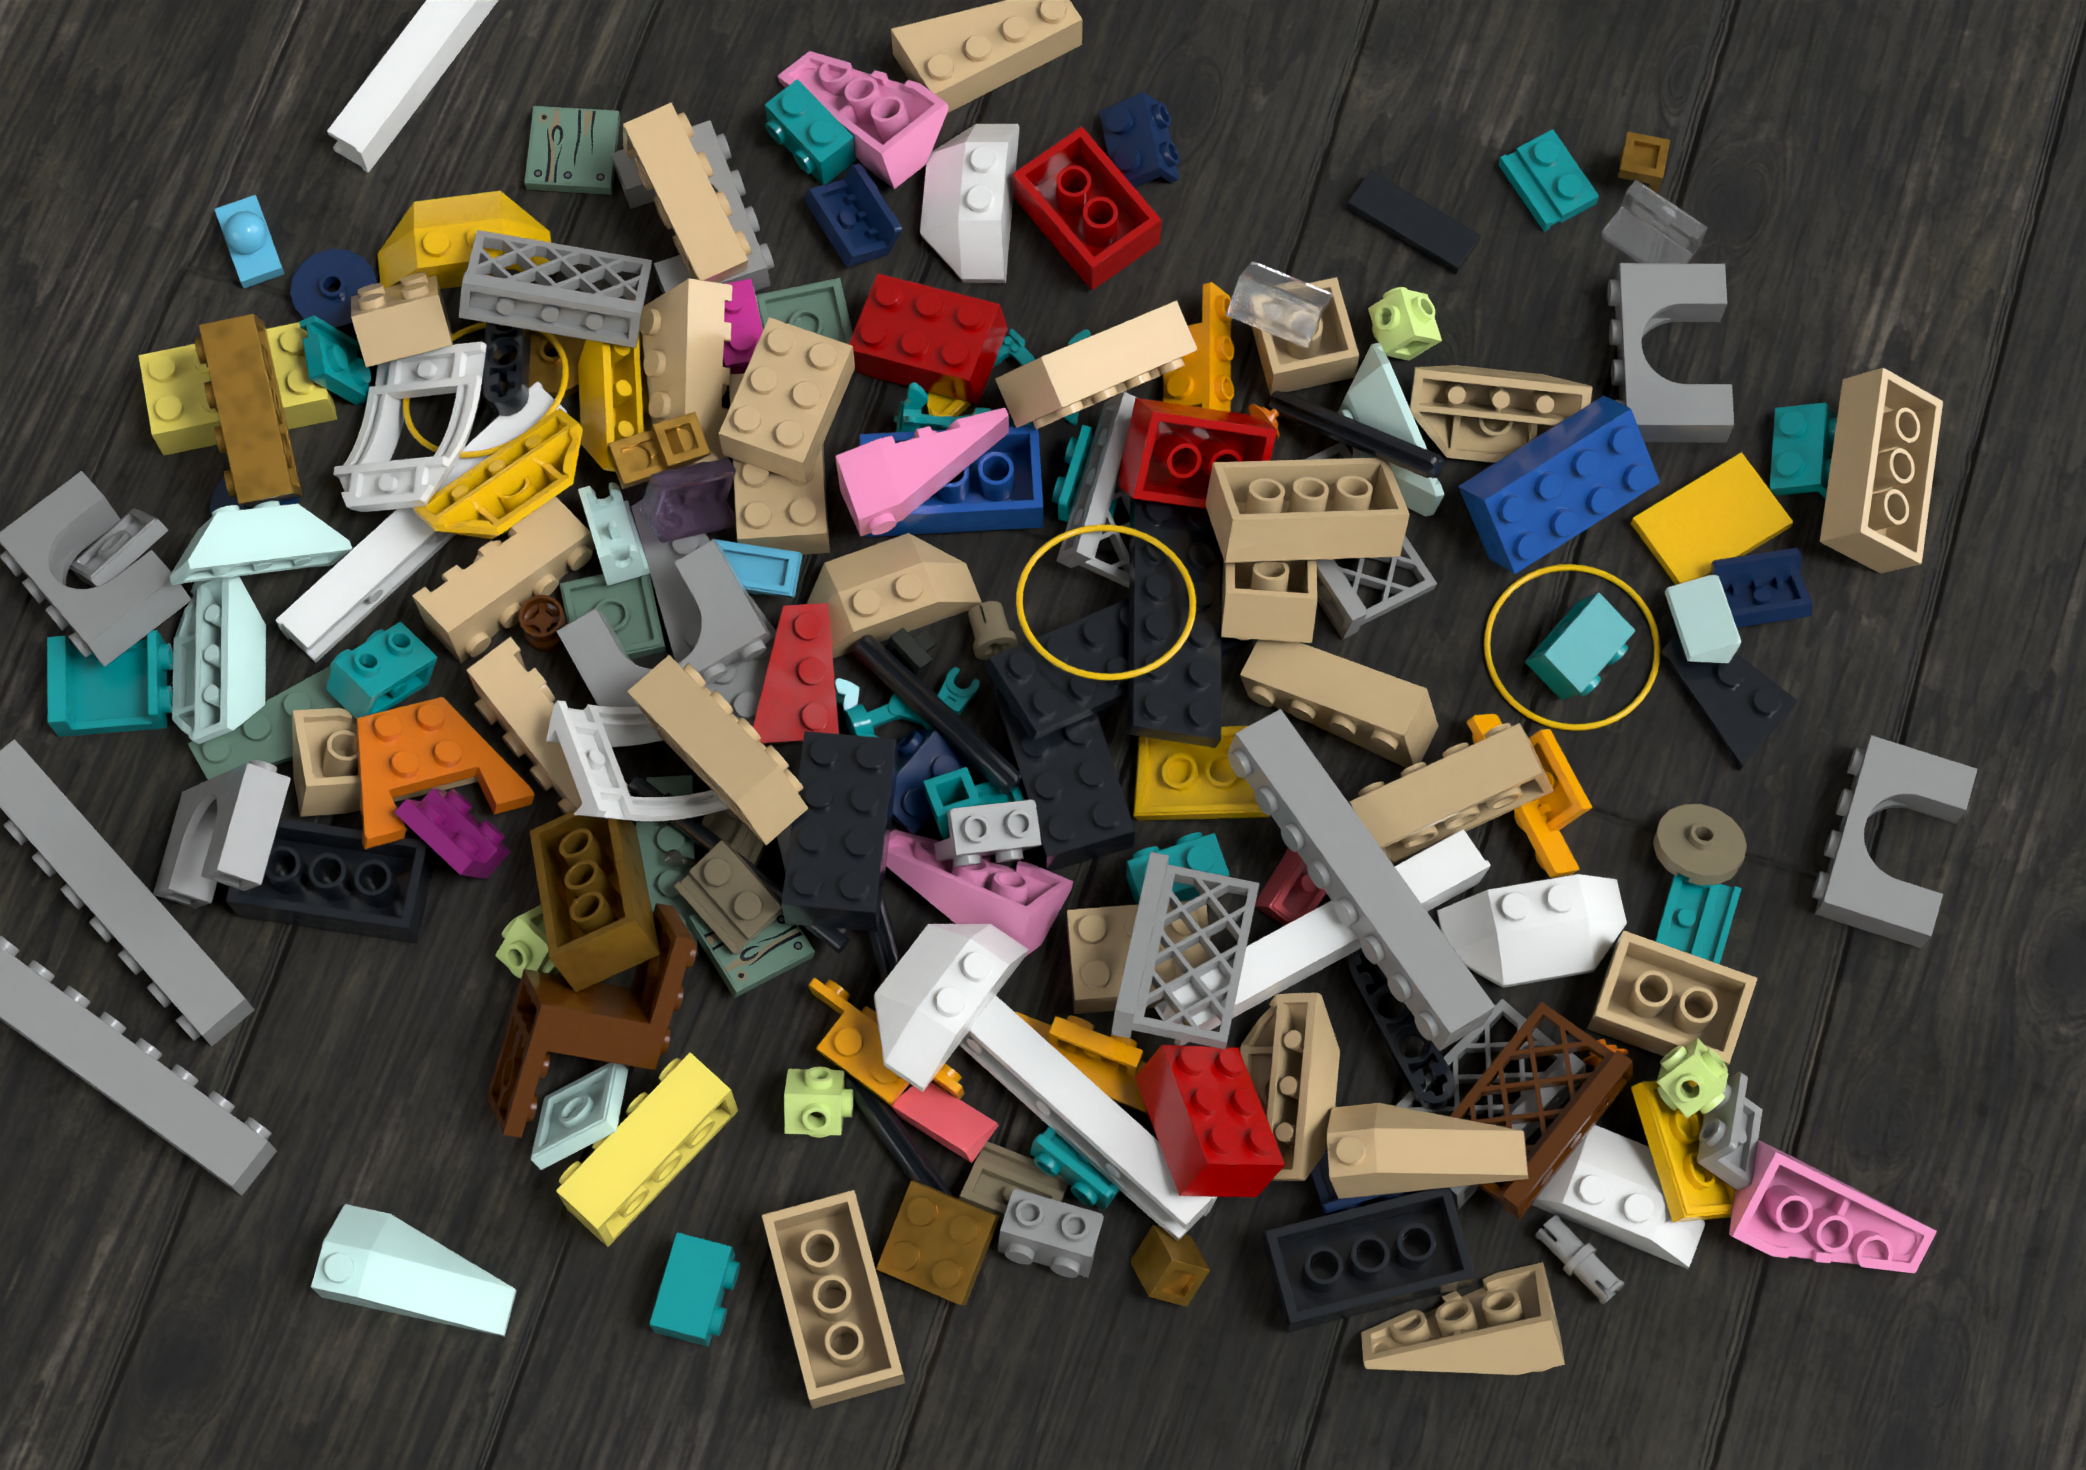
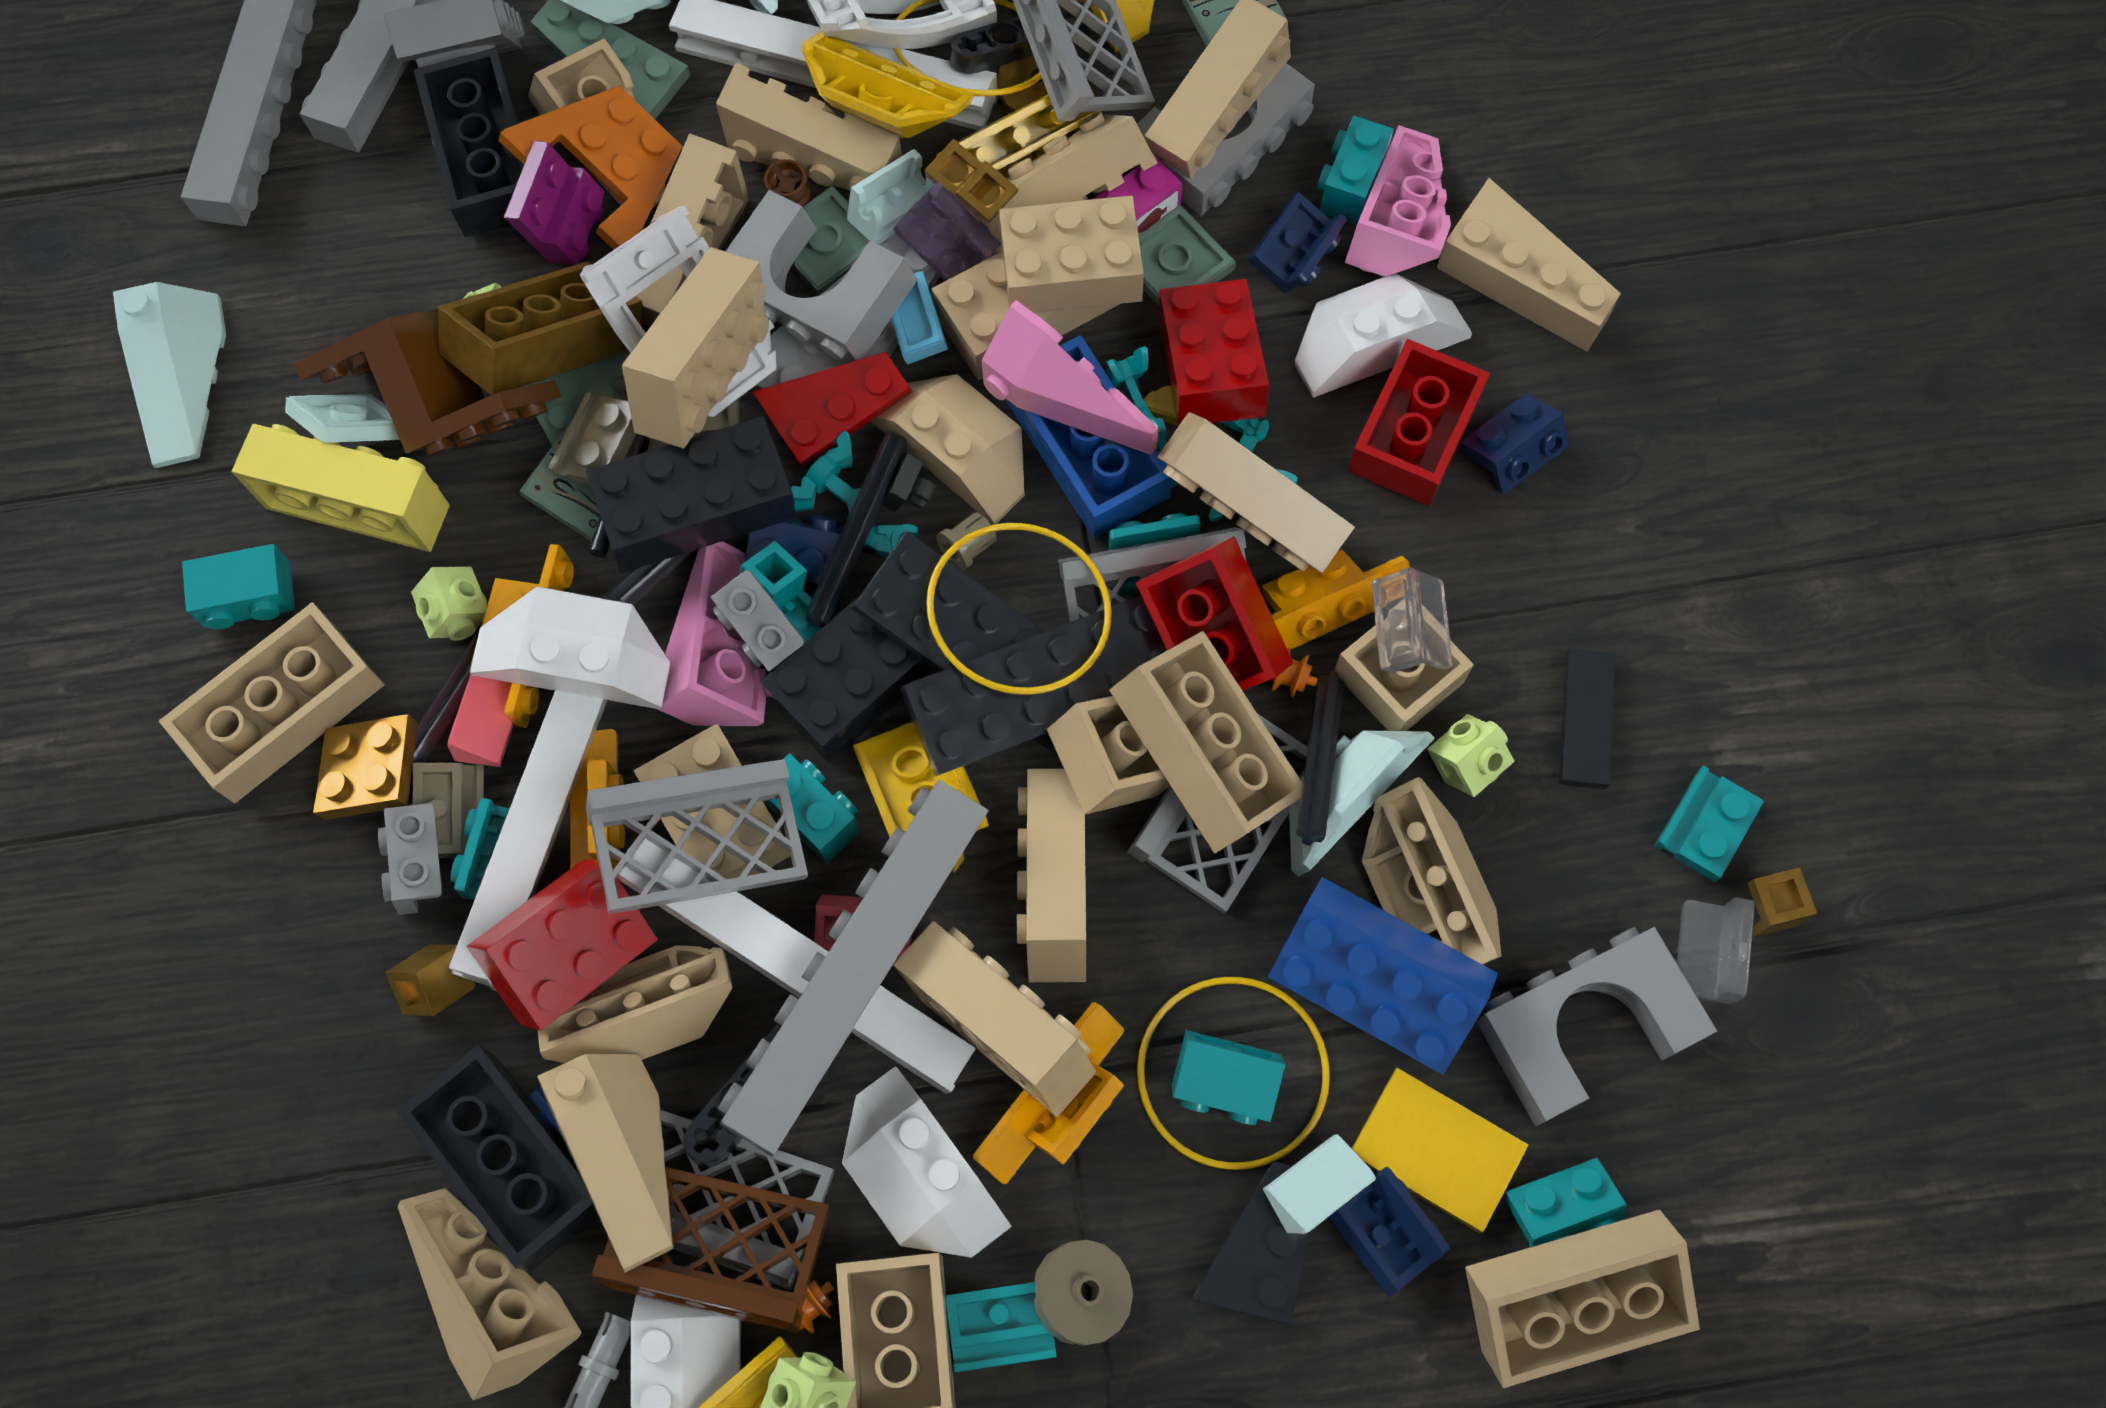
camera: 65 degrees right, 0 degrees up
teal brick [326,622,437,719] -> none

